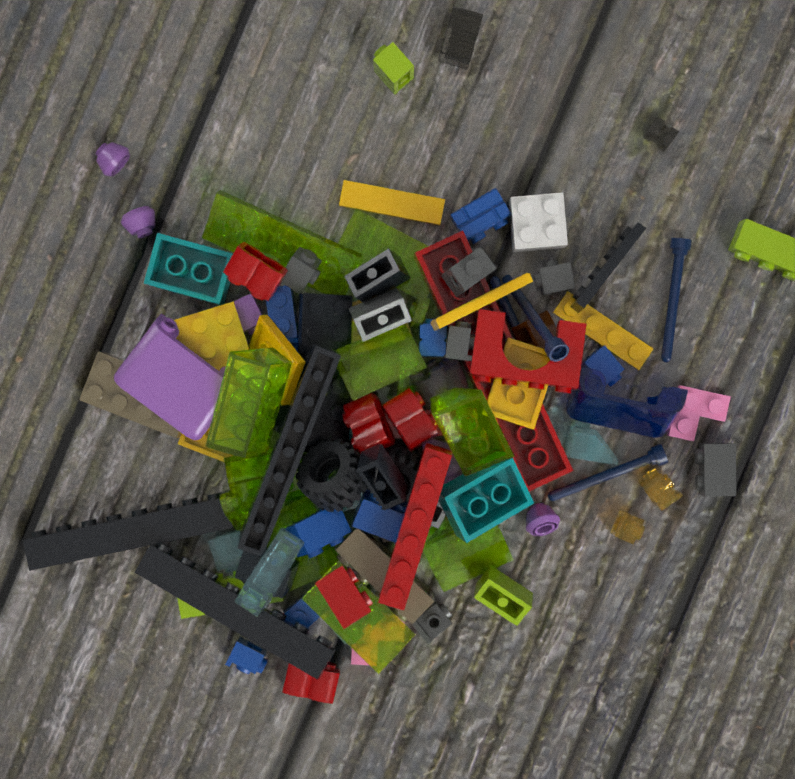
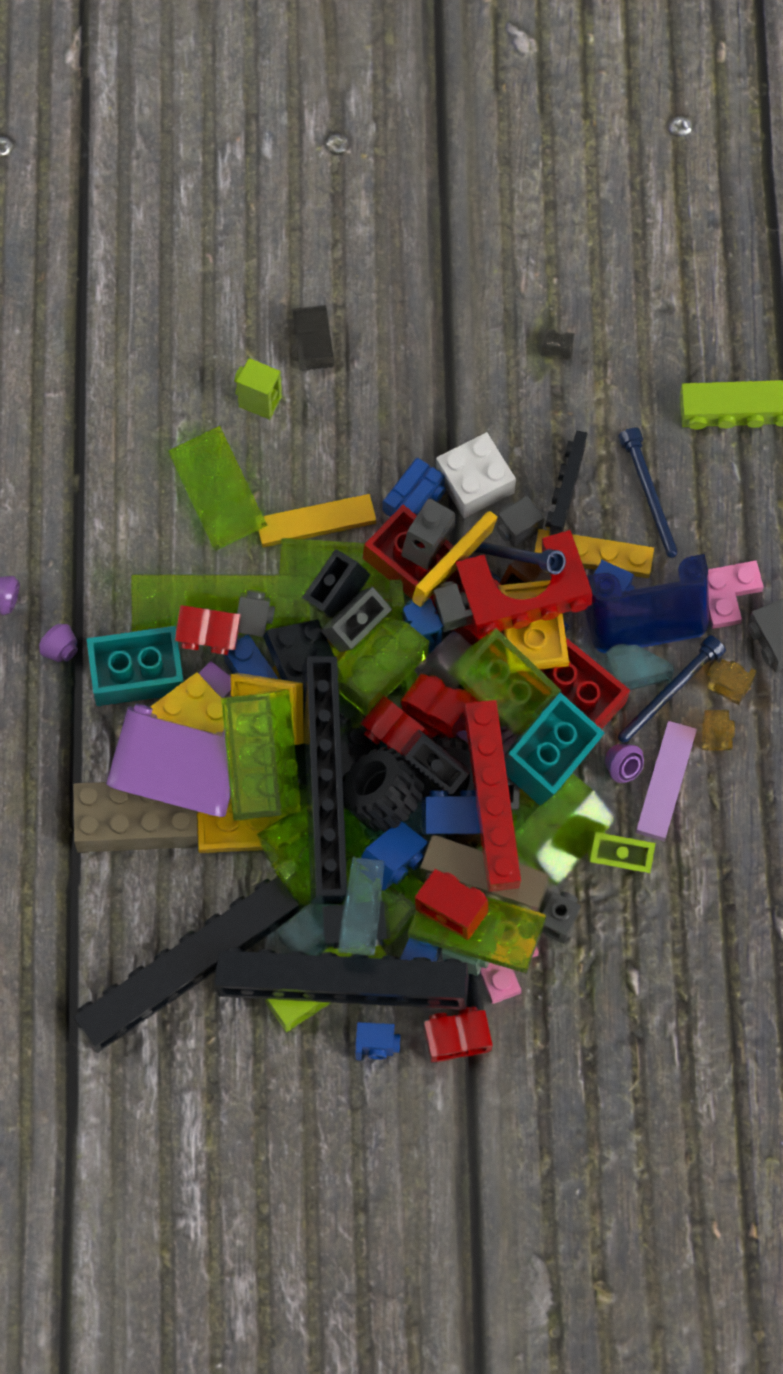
camera: 20 degrees left, 20 degrees down
none -> clear neon green plate [168,425,268,551]
none -> lavender tile [636,721,697,841]

